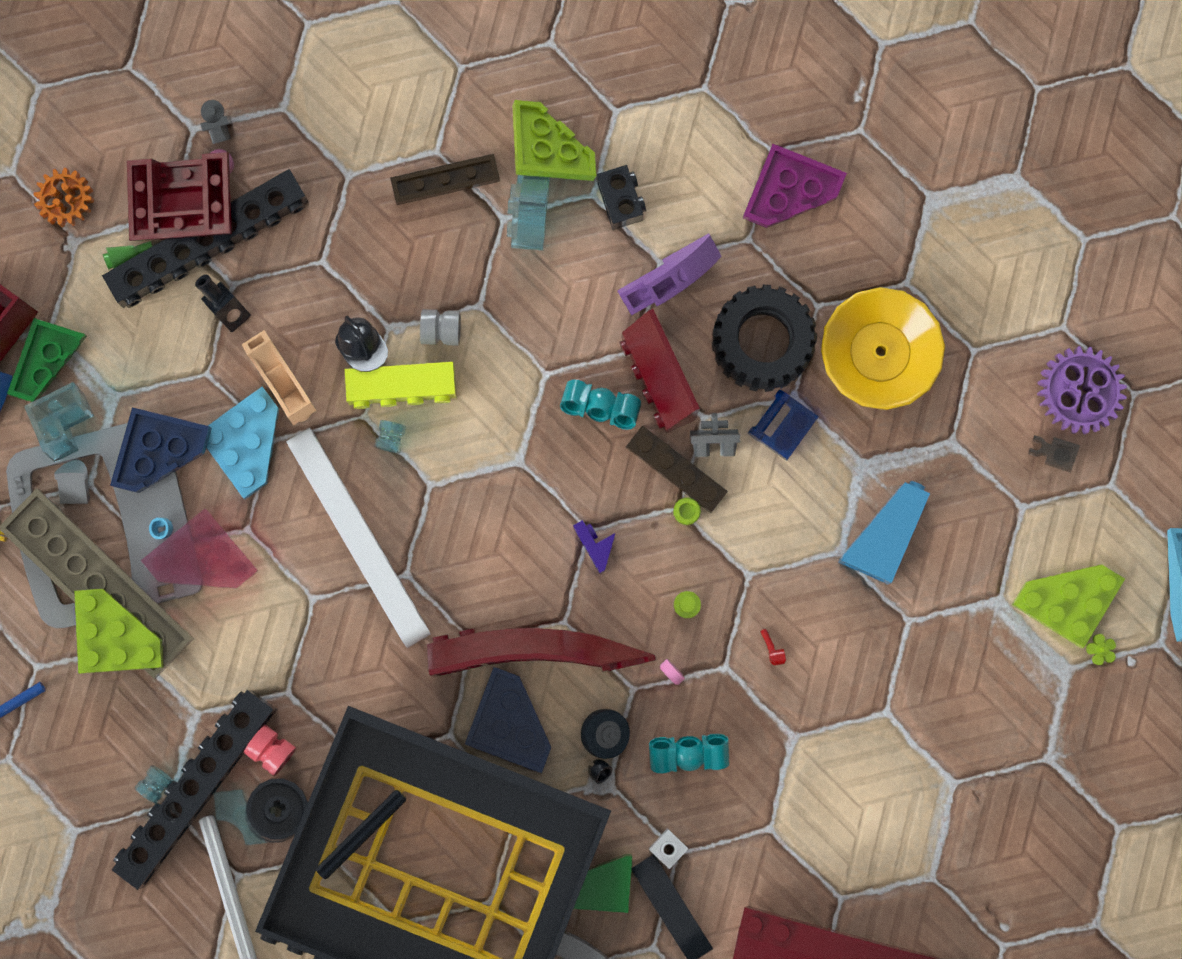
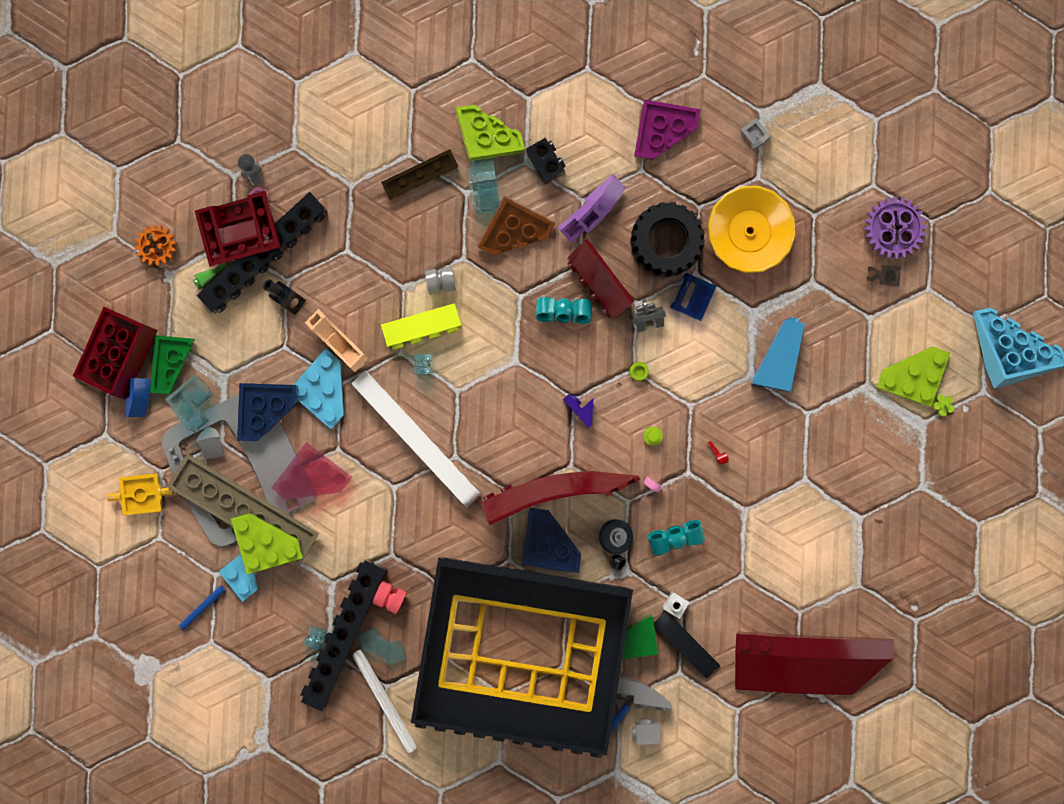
camera: 10 degrees left, 5 degrees up
medium azure hinge [149,518,174,539] -> none
black wheel [245,779,308,843] -> none
black axle [316,790,406,879] -> none
black piece [335,315,388,372] -> none
dark brown plate [626,425,728,513] -> none
none -> medium azure wing [219,554,259,602]
none -> dark orange plate [477,196,555,256]
none -> light grey tile [740,118,771,150]

